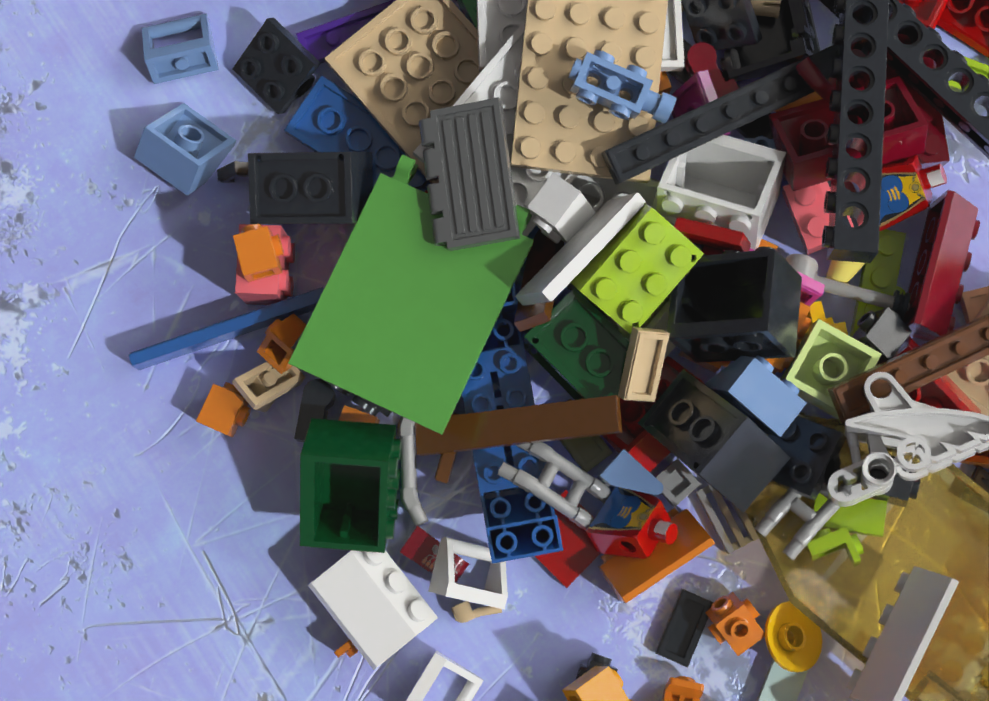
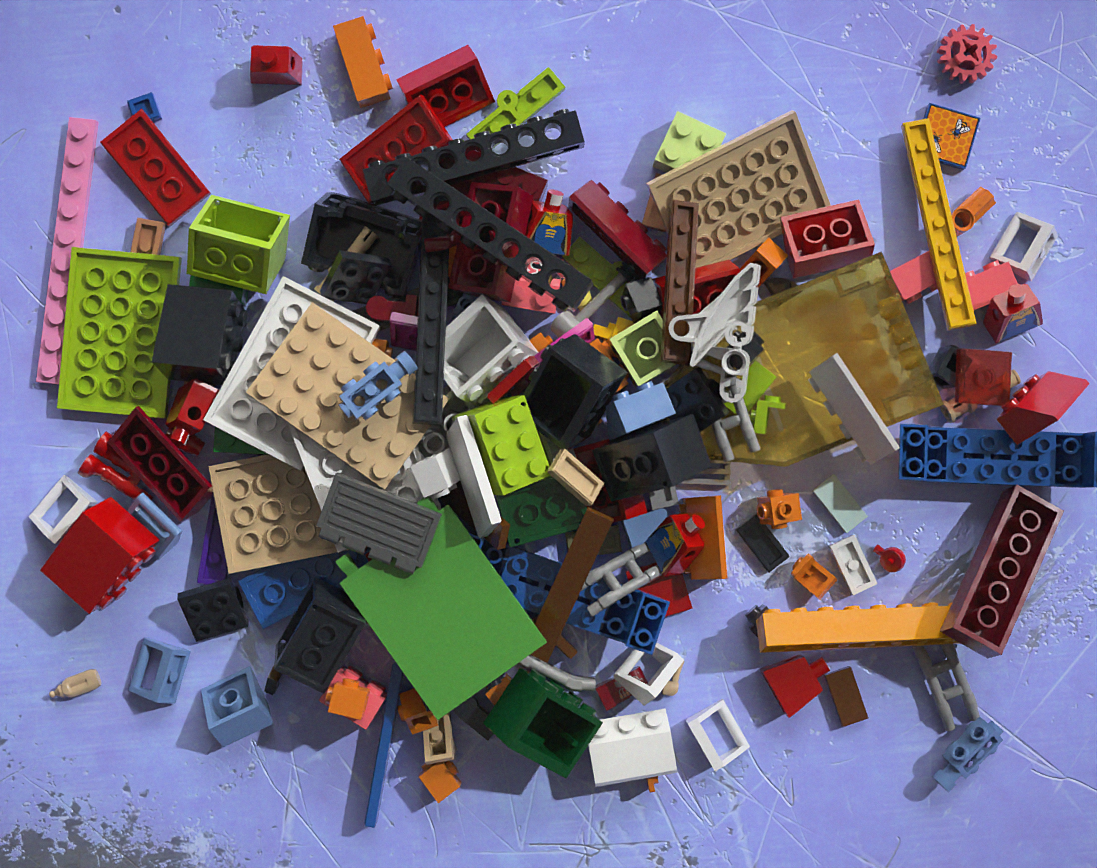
camera: 70 degrees left, 5 degrees up
yellow dish [765,601,822,672] -> none

